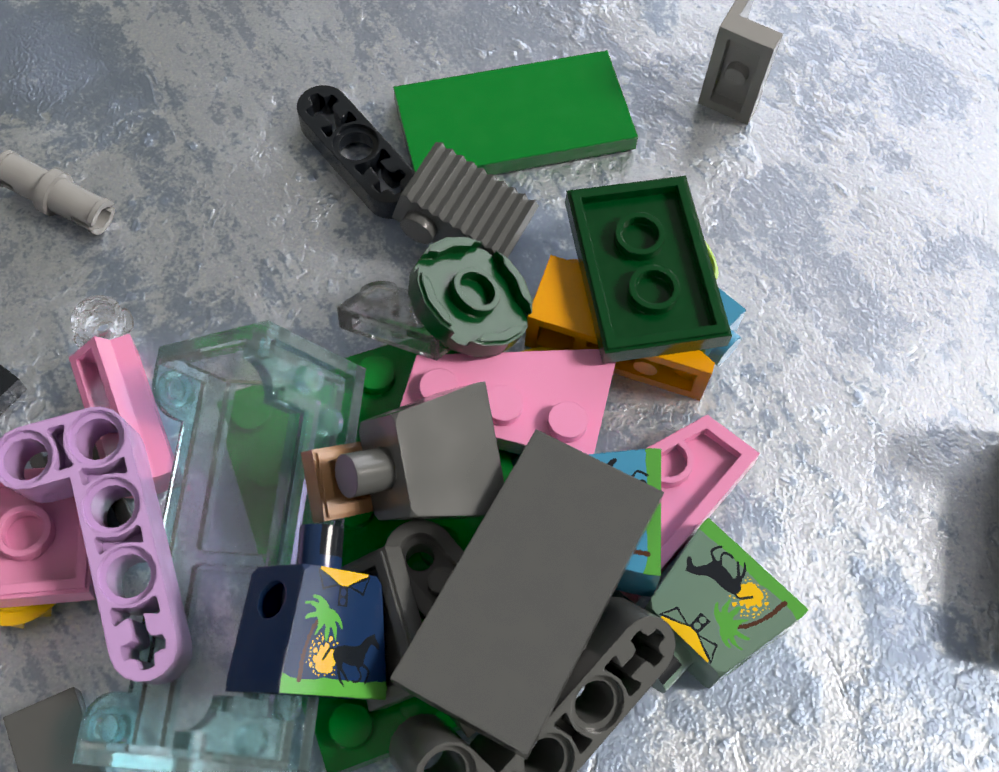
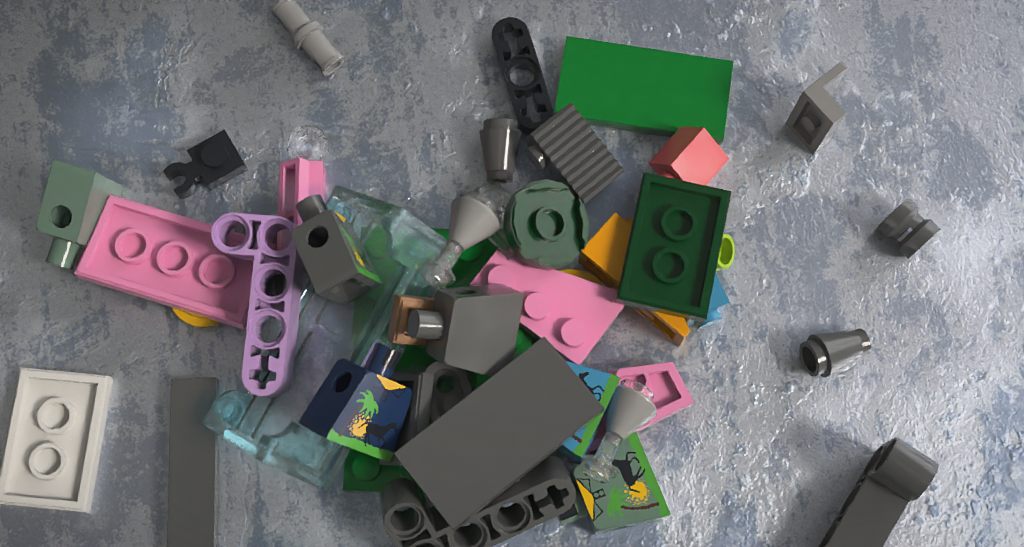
camera: 25 degrees right, 10 degrees up
none -> dark grey torso [291,194,383,306]
none -> piece [421,192,499,289]
none -> dark grey cone [479,118,522,183]
none -> piece [582,379,657,484]
none -> coral brick [648,126,729,186]
none -> dark grey cone [799,328,871,378]
none -> dark grey wheel [877,198,940,259]

